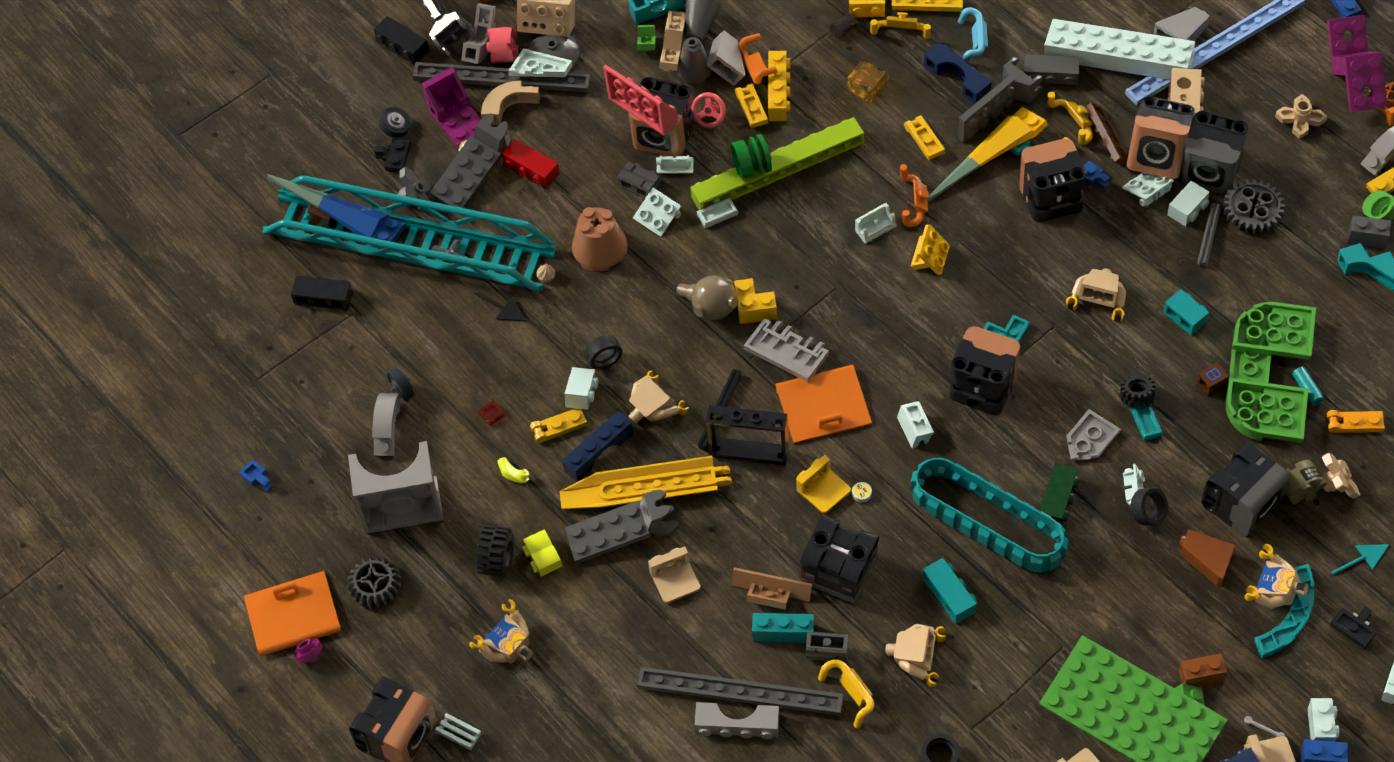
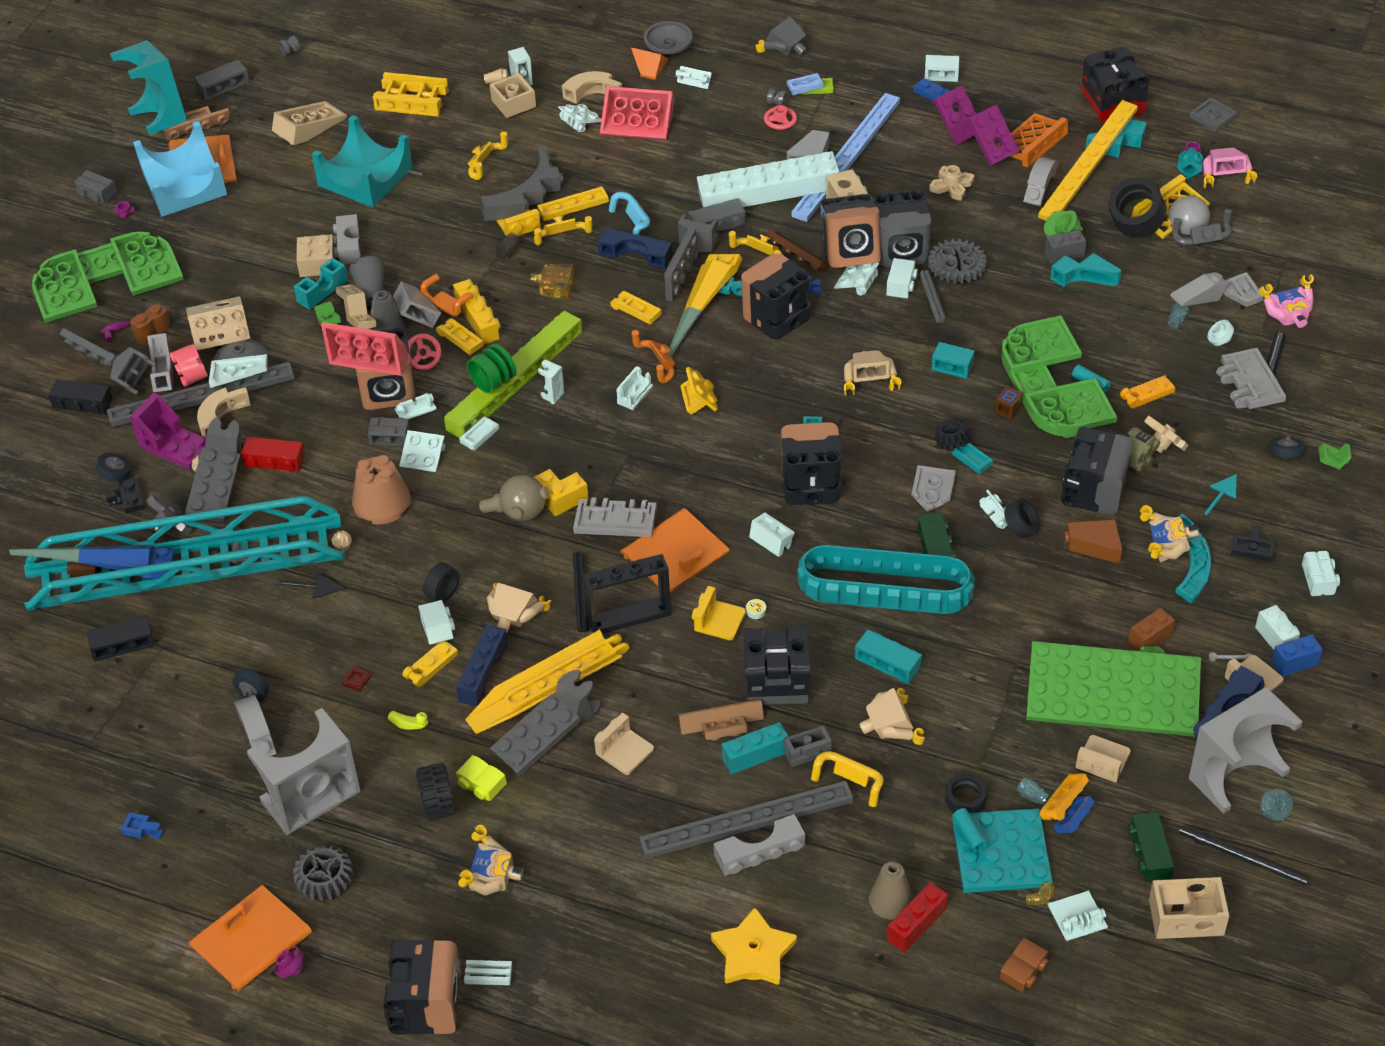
camera: 30 degrees left, 10 degrees down
none -> light aqua hinge [538,359,564,404]

